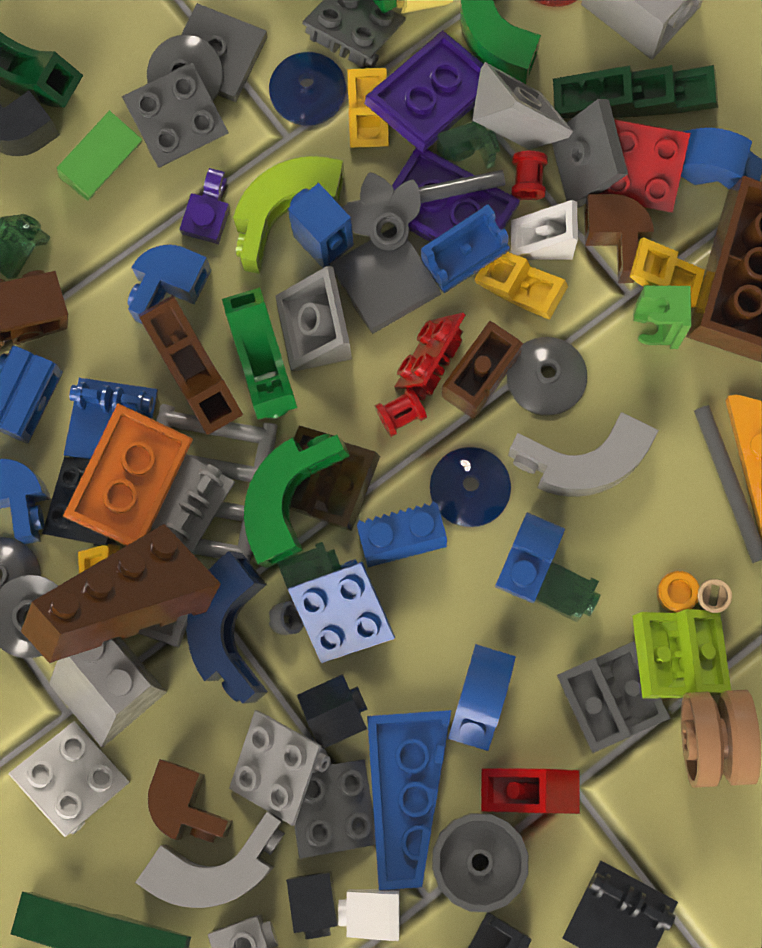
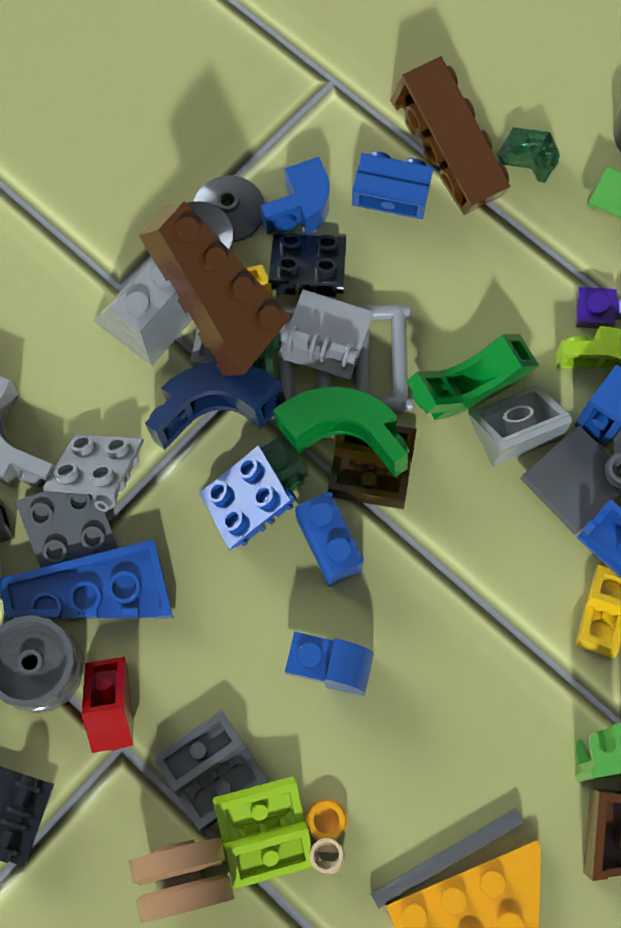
camera: 75 degrees right, 5 degrees down
white hinge [9,721,129,837] -> none
orange tile [63,403,193,546] -> none
blue hinge [64,378,158,460] -> none
blue brick [127,245,211,324] -> none
reddish brown arch [138,295,243,435] -> none
reddish brown brick [148,759,233,843] -> none
dark grey hinge [269,601,304,635] -> none
black brick [297,674,368,749] -> none
red bush [374,387,427,437] -> none
red hinge [394,312,466,401] -> none
clear blue dish [430,447,511,528] -> none
reddish brown brick [442,321,523,419] -> none
blue brick [448,644,516,751] -> none
dark grey dish [507,337,587,416] -> none
light grey arch [508,412,659,497] -> none
clear green bracket [535,562,601,622] -> none

